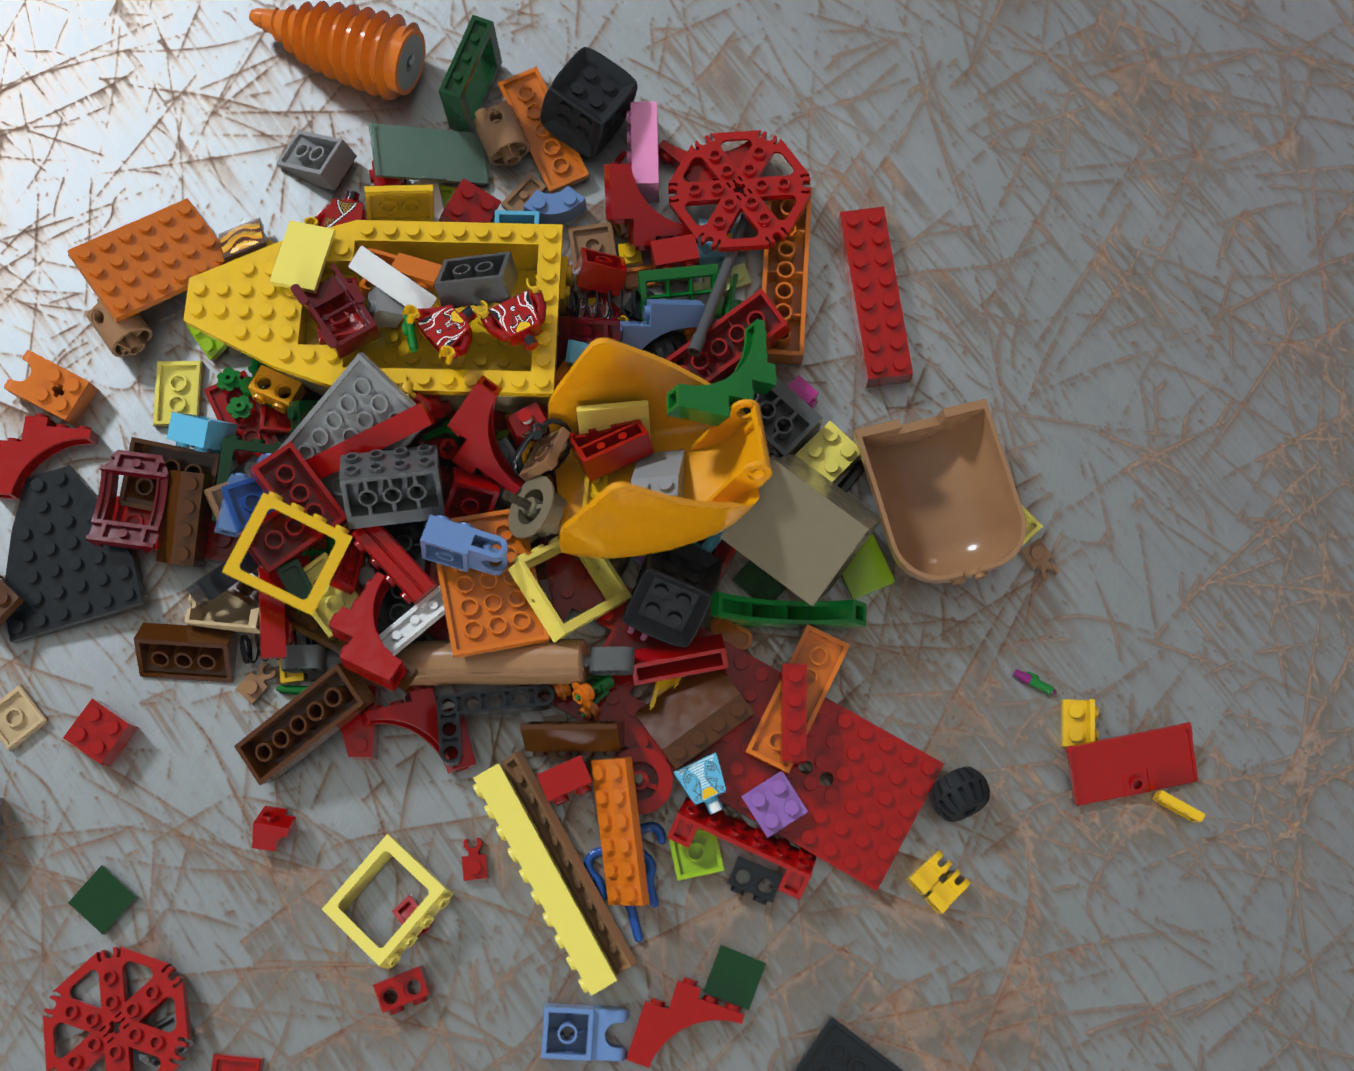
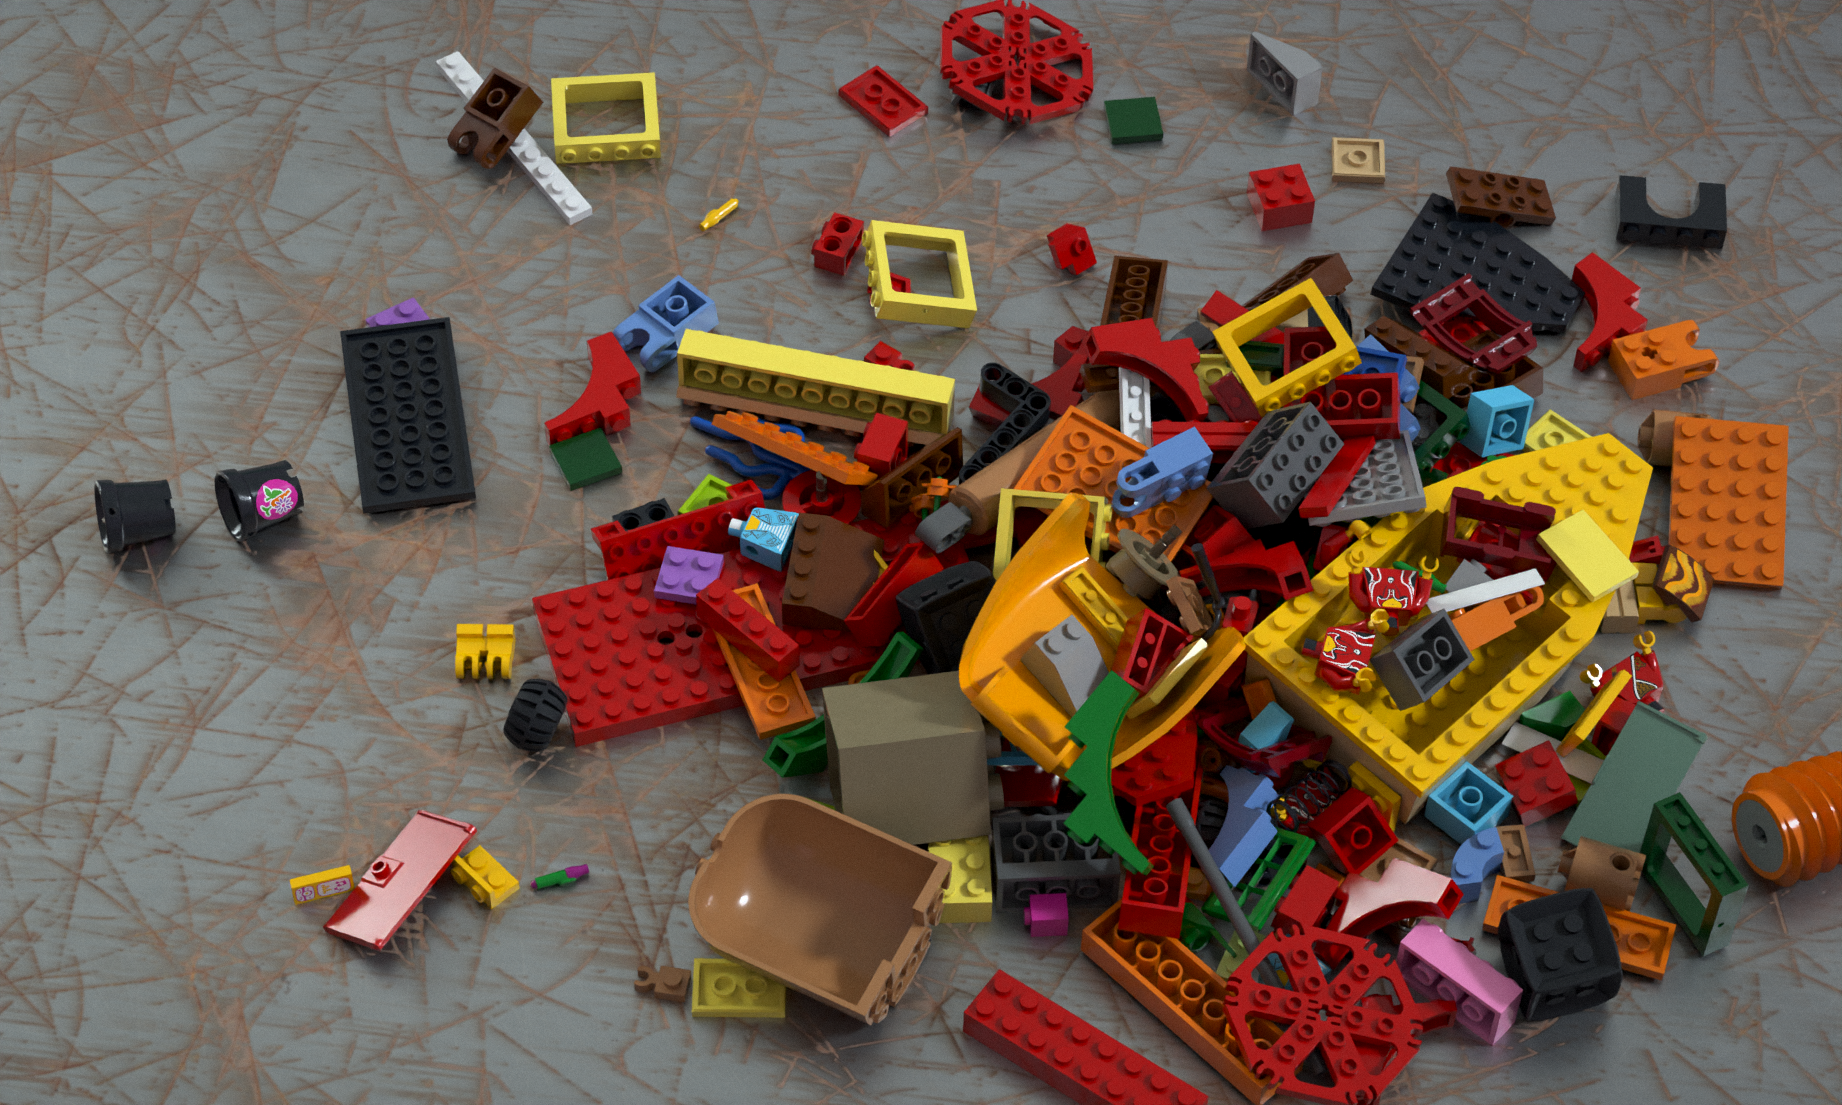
camera: 130 degrees right, 25 degrees down
light grey slope [276,130,357,191] -> none

